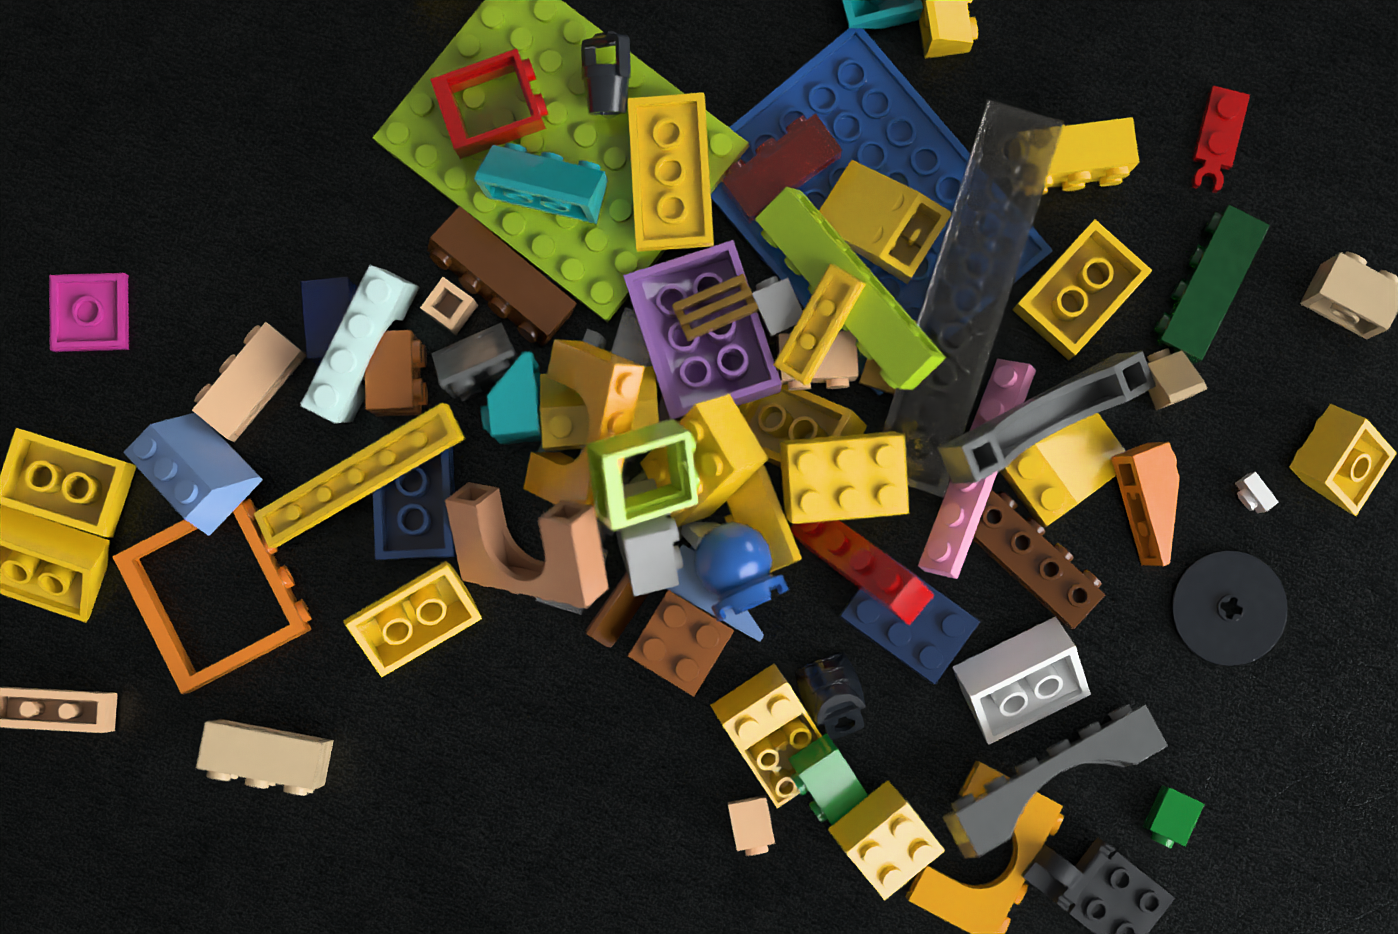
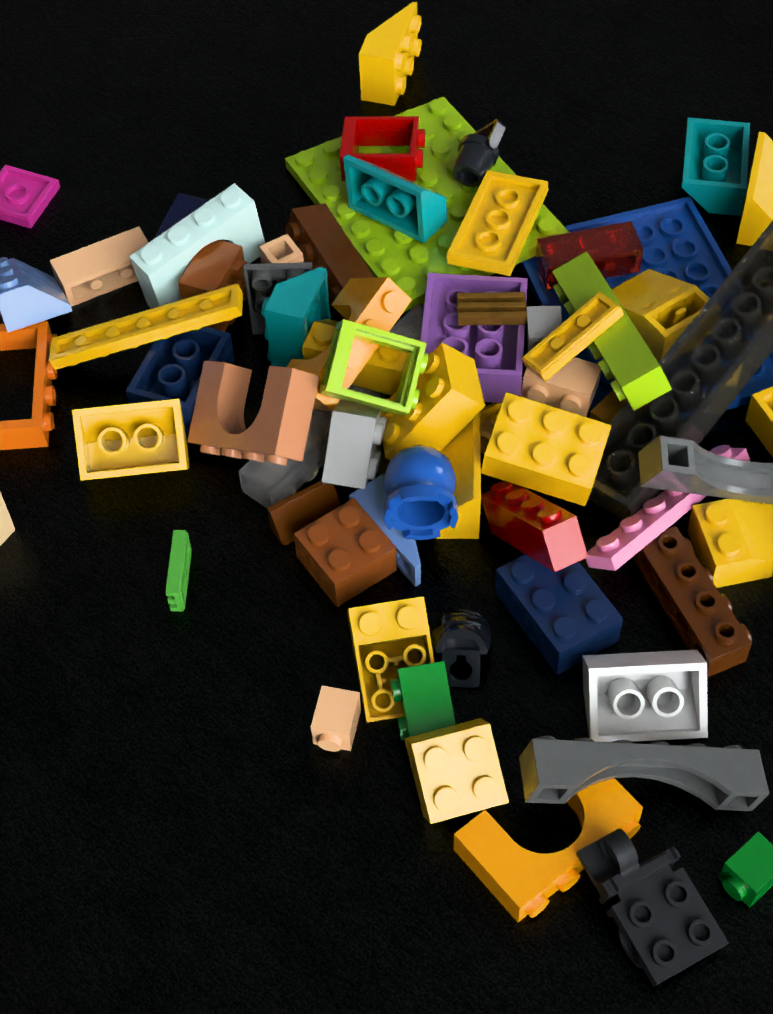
camera: 25 degrees right, 30 degrees down
none -> bright green tile [166,530,192,612]

